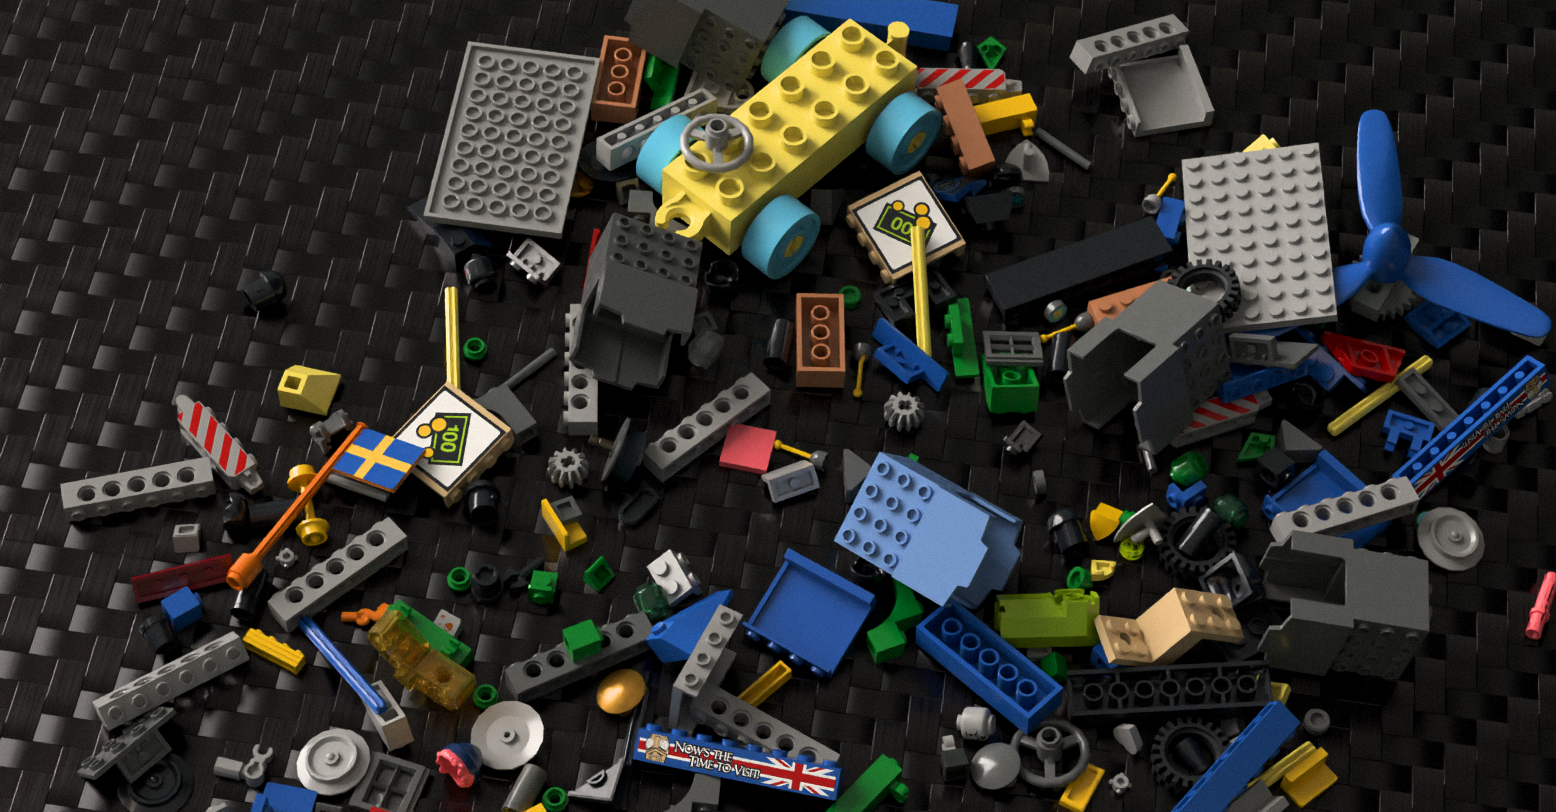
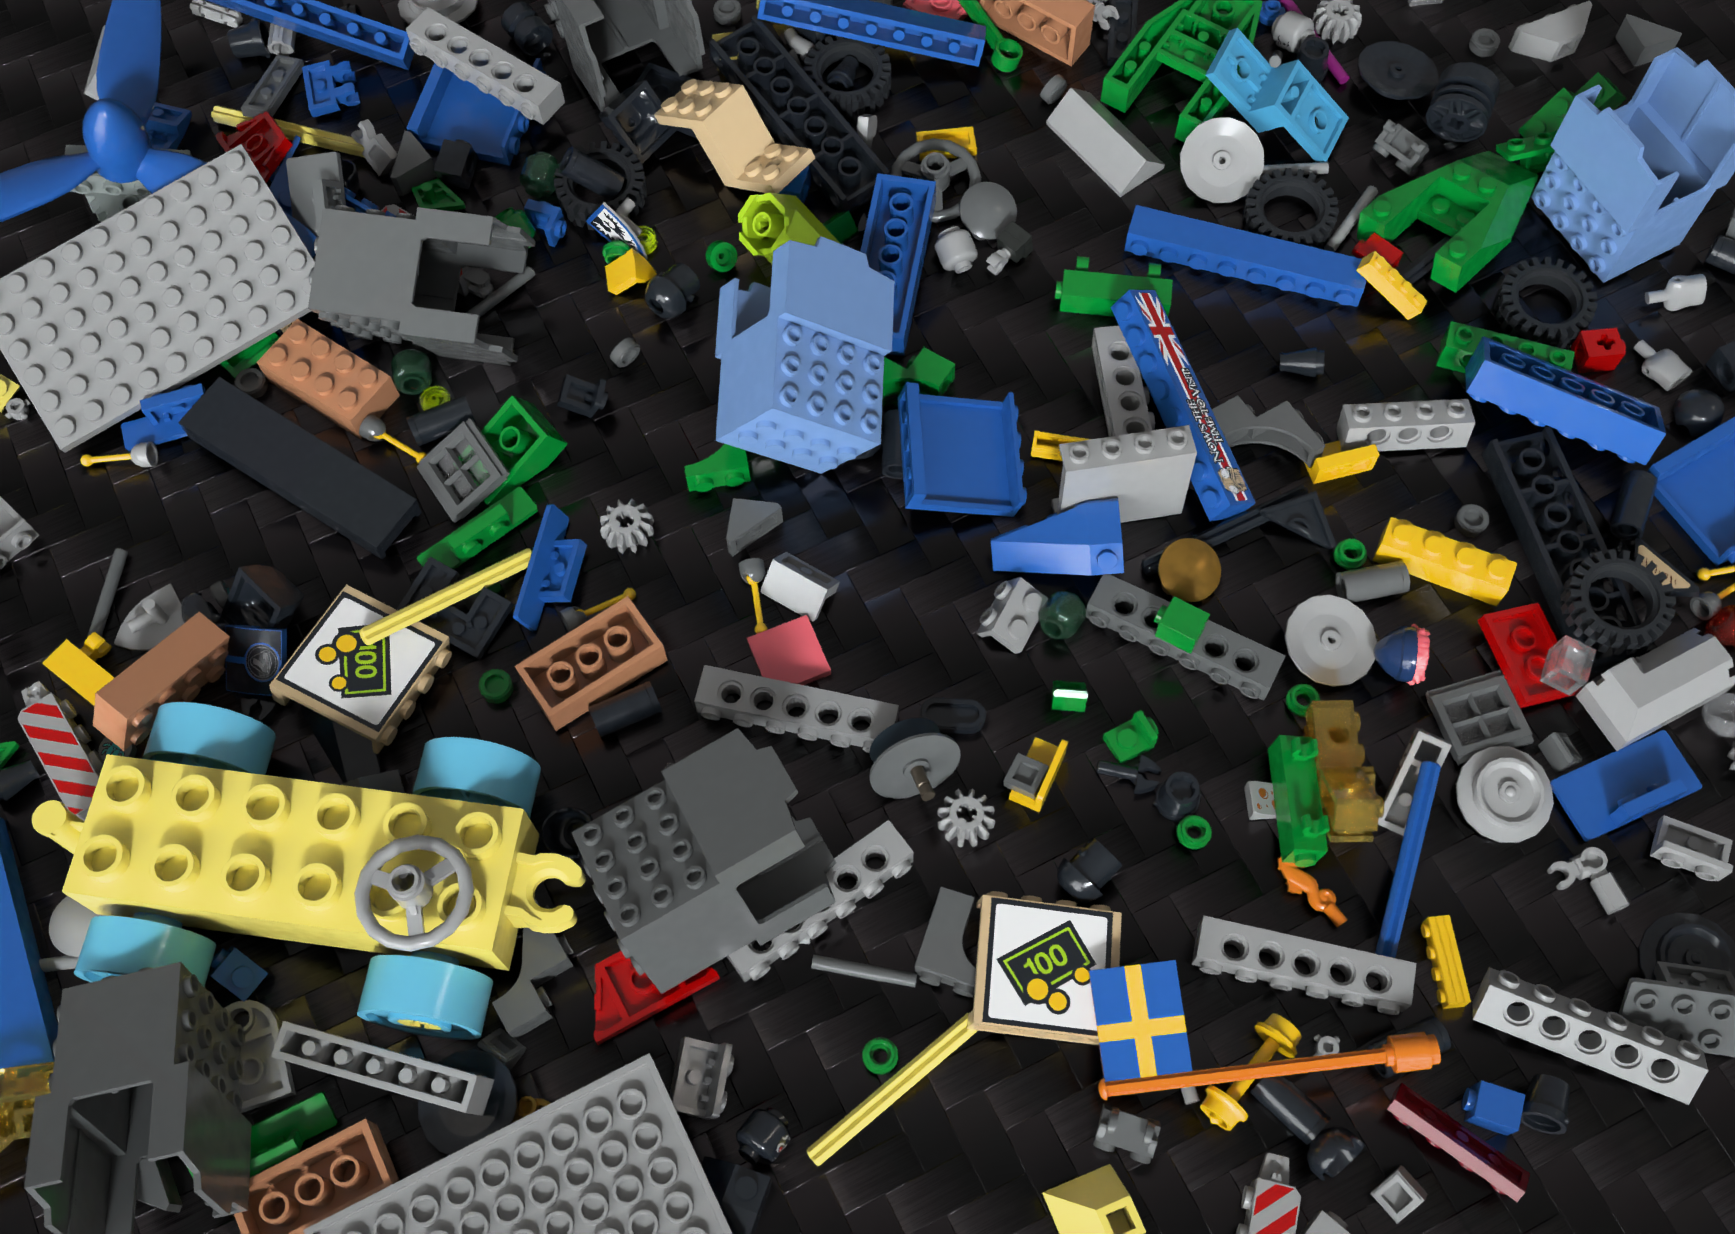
camera: 120 degrees left, 10 degrees up
tile [1044,300,1068,323] -> none
light yellow tile [1090,560,1116,581] -> none
light grey piece [1109,773,1132,795] -> none
black tyre [1167,259,1241,324] -> none
none -> light grey plate [351,119,397,176]

